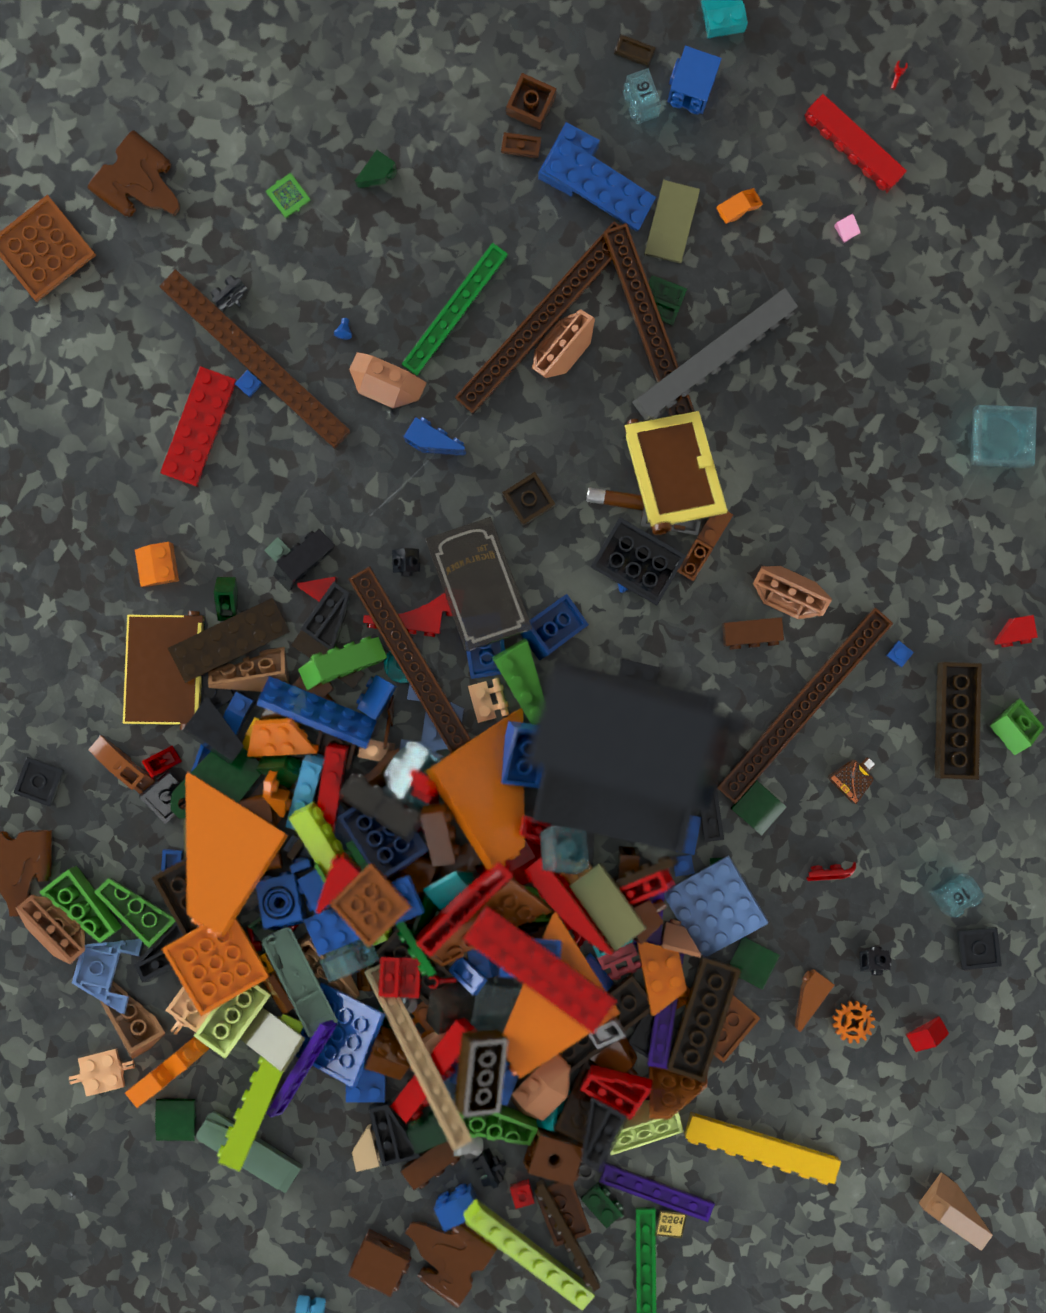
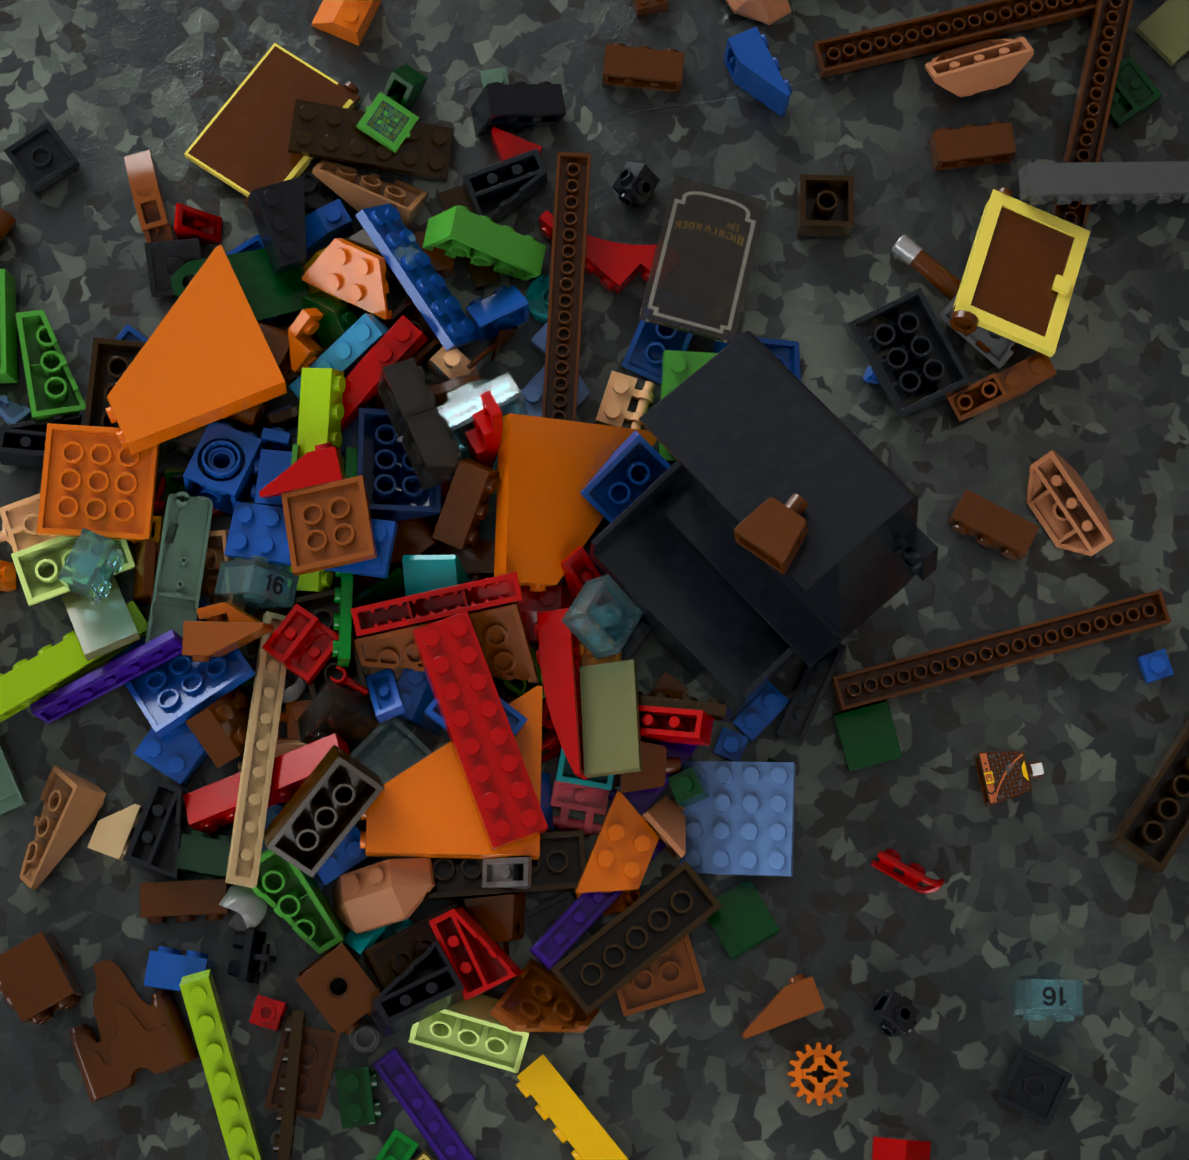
camera: 25 degrees right, 10 degrees down
none -> medium nougat wedge [19,765,106,890]
none -> clear light blue brick [58,527,124,603]
none -> dark orange slope [182,621,274,662]
none -> orange slope [196,601,261,622]
none -> piece [356,92,419,153]
none -> reddish brown brick [602,43,685,93]
none -> dark green brick [667,766,710,808]
none -> reddish brown torso [734,493,809,575]
none -> reddish brown brick [929,121,1016,171]

